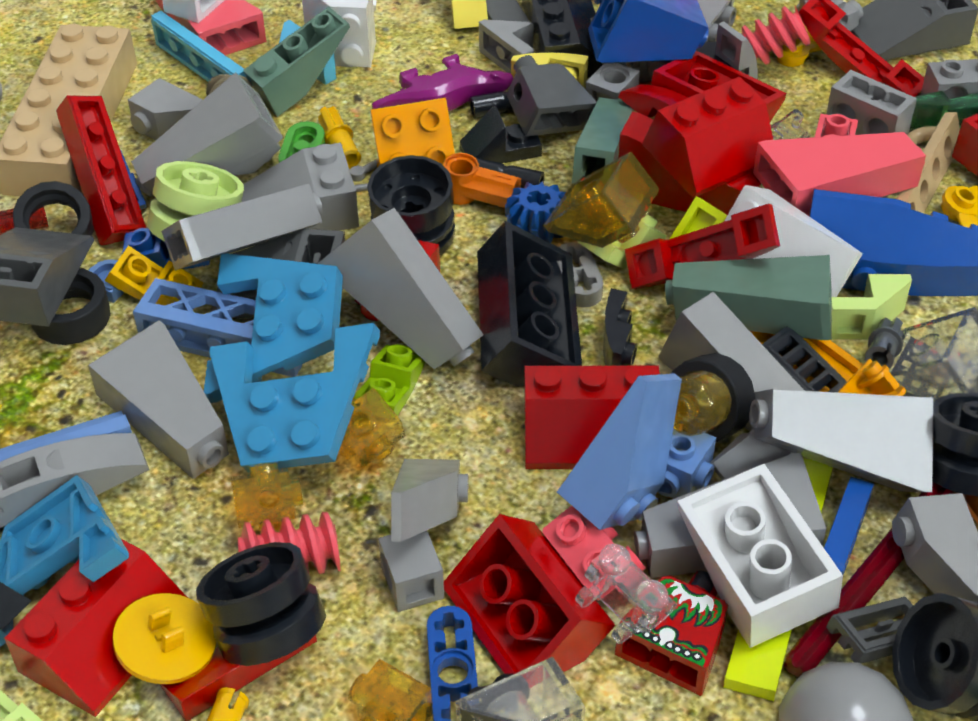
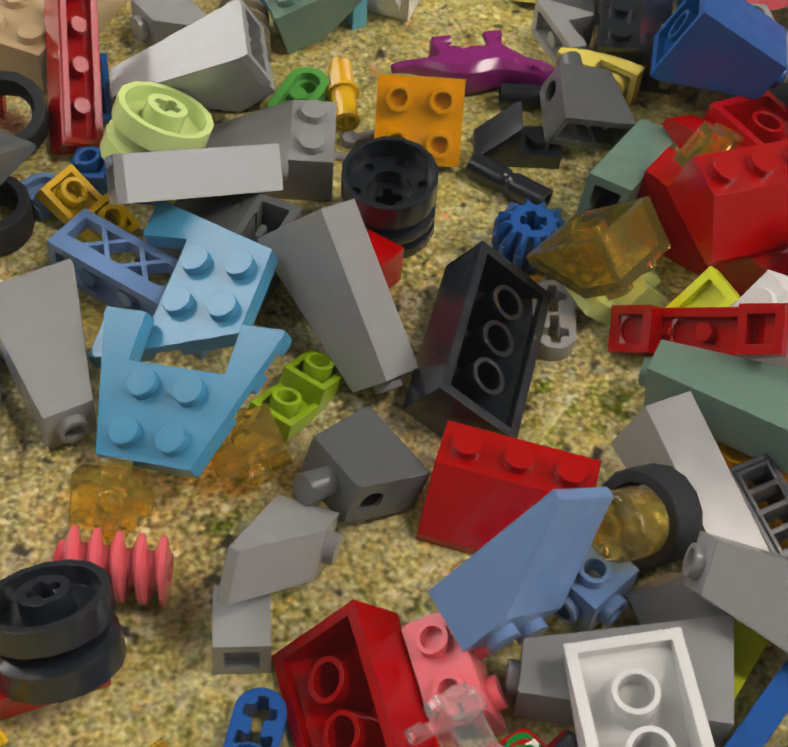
camera: 10 degrees right, 5 degrees up
orange piece [444,153,521,208] -> none
light grey brick [586,62,640,102] -> none
black slope [603,288,638,366] -> none
none -> dark grey torso [293,406,430,523]
none -> clear yellow slope [673,121,744,168]

